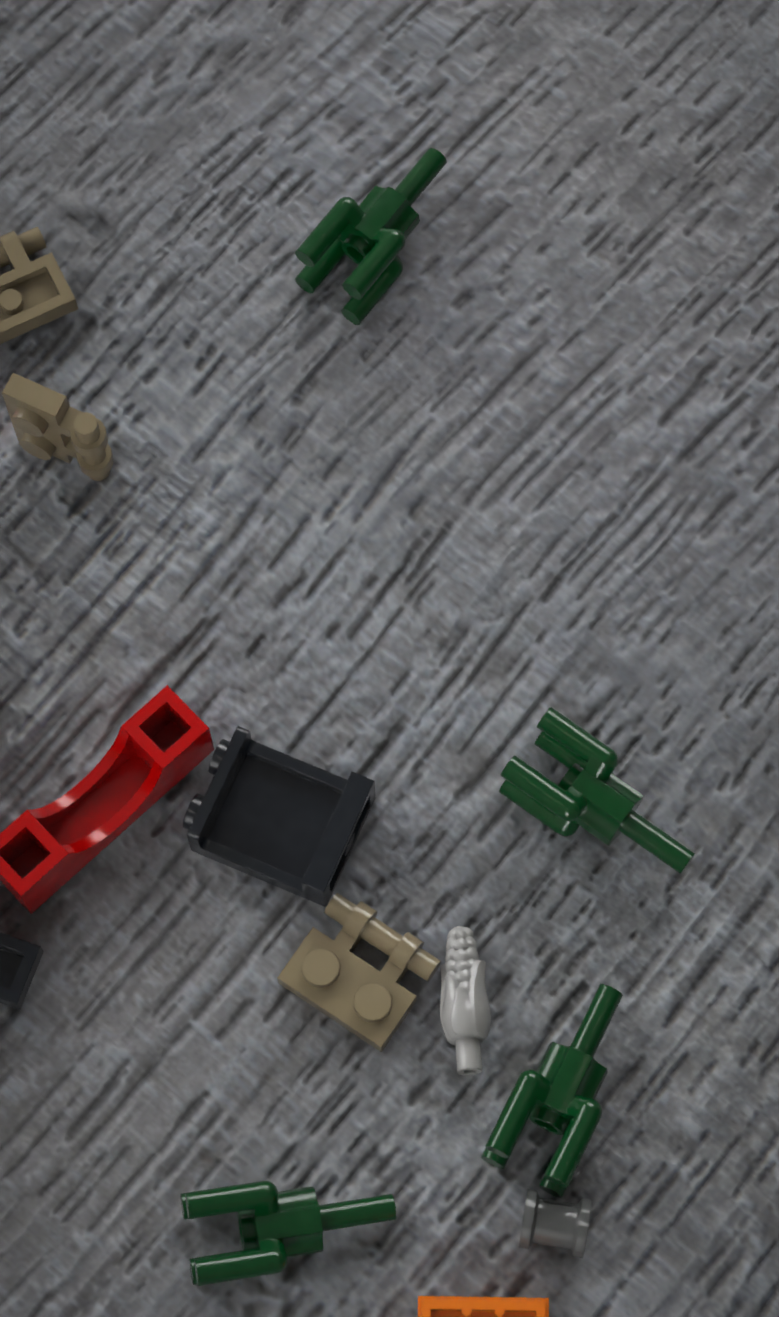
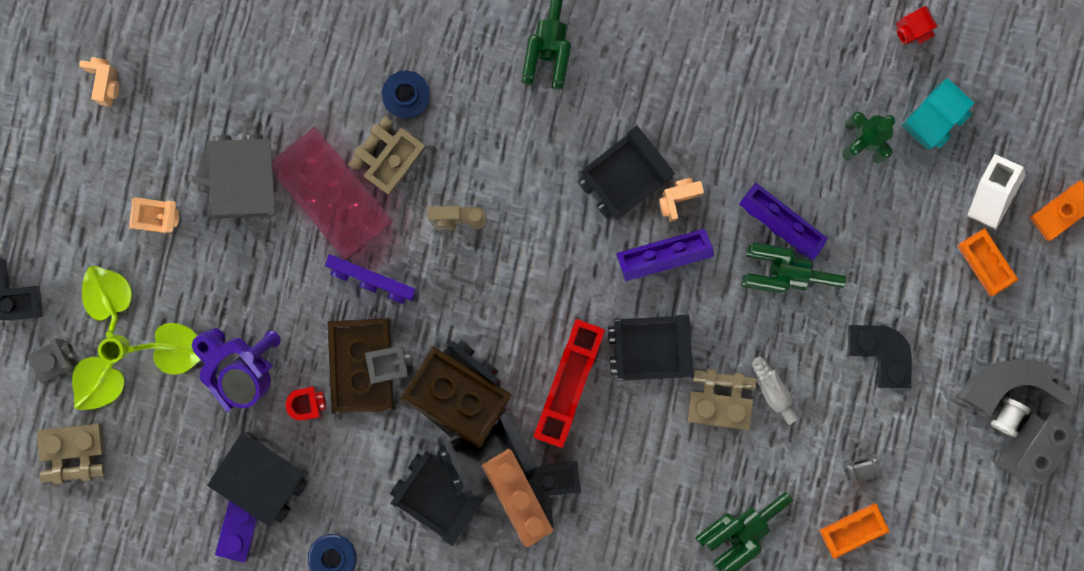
camera: 30 degrees left, 15 degrees up
dark green plant [481,984,623,1198] -> none
none -> dark blue piece [381,70,430,118]
none -> black panel [577,125,675,222]
none -> dark purple plate [616,229,714,282]
none -> light nougat bracket [659,178,704,222]
none -> dark purple plate [739,182,828,261]
none -> black plate [848,325,912,389]

